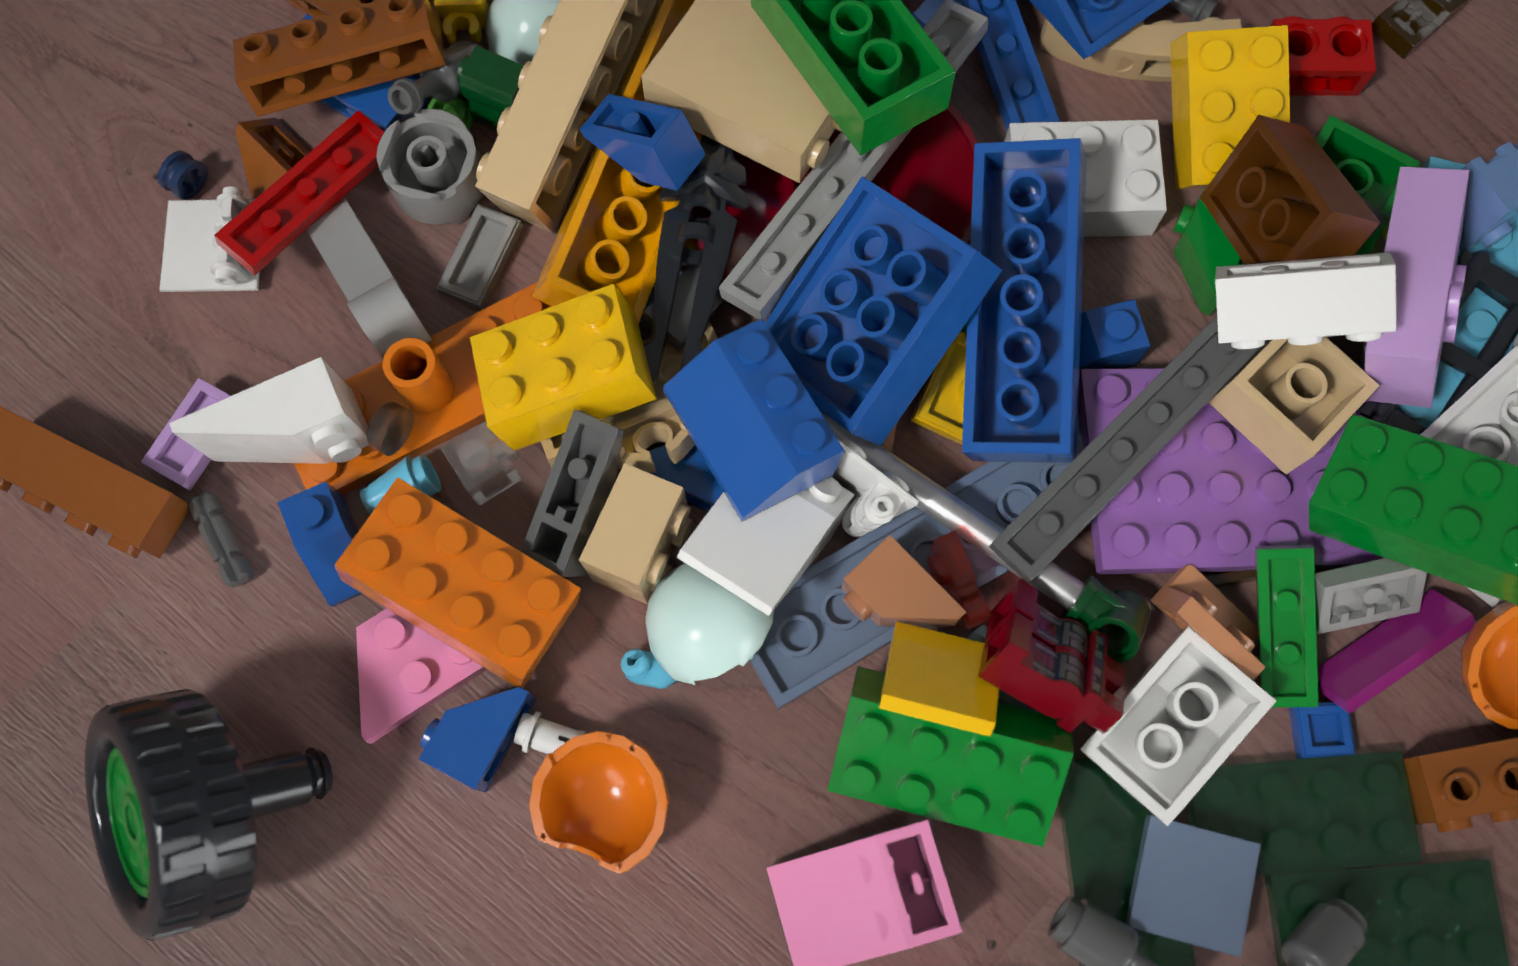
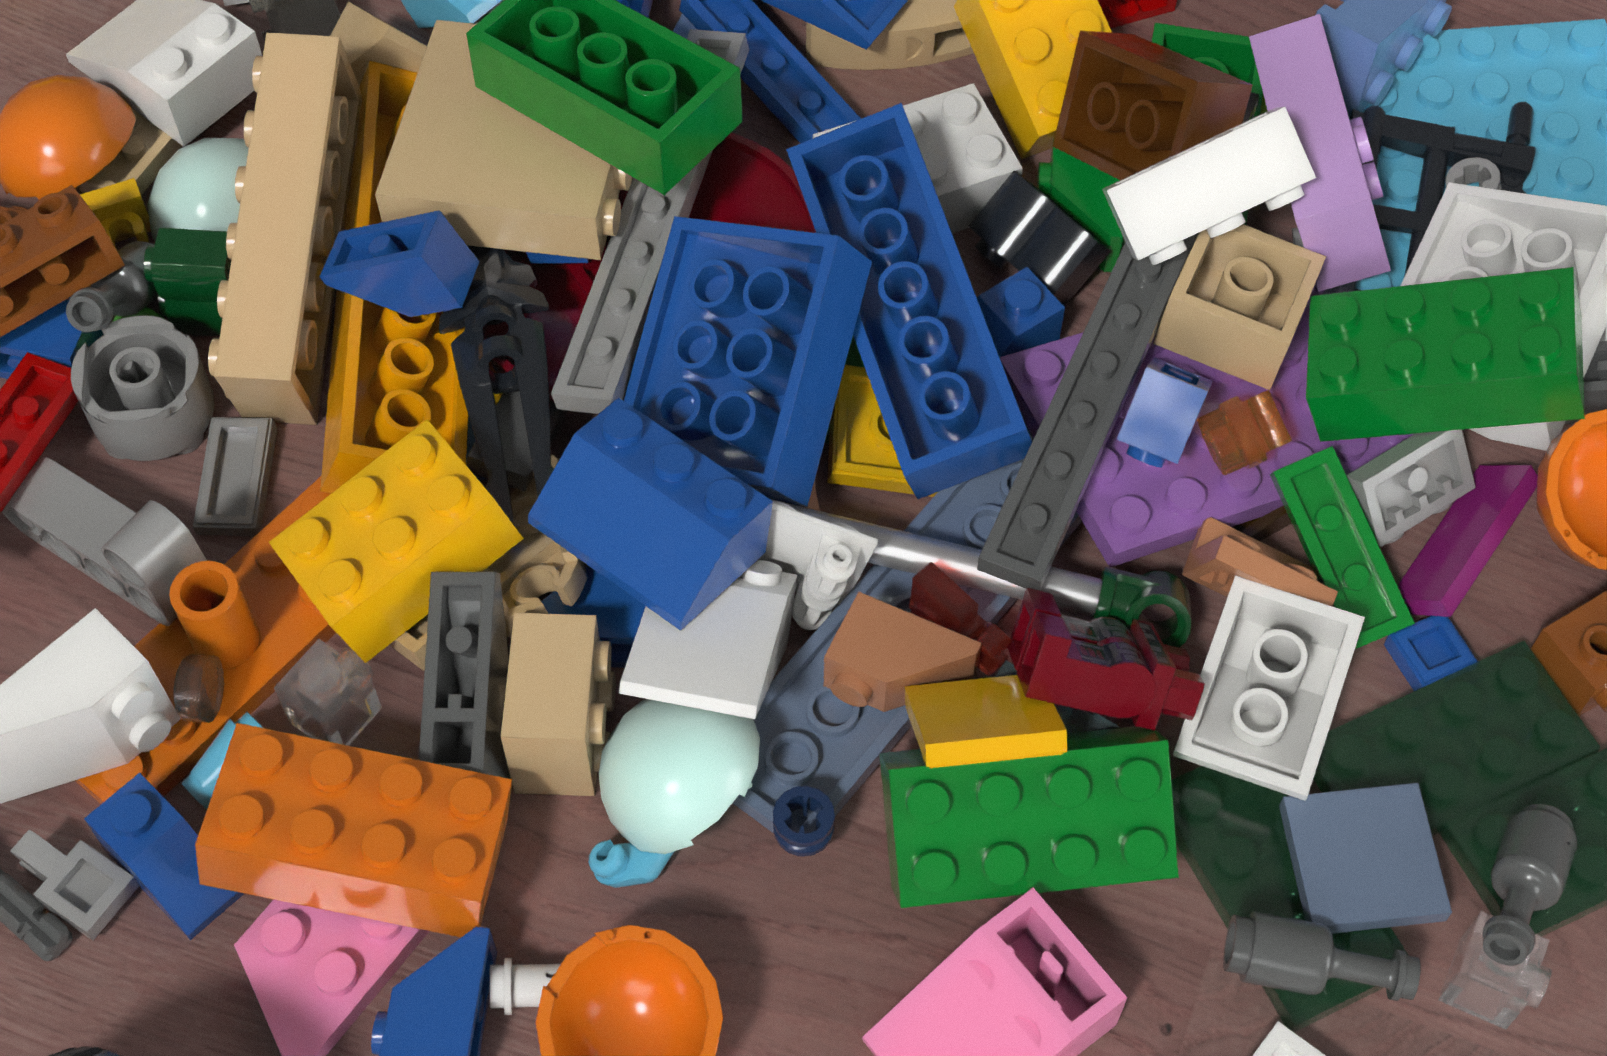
camera: 25 degrees left, 15 degrees down
none -> light grey plate [10,830,139,941]
none -> dark blue bush [773,786,835,857]
none -> black brick [969,170,1111,307]
none -> slope [1117,358,1213,468]
none -> clear orange piece [1197,390,1292,475]

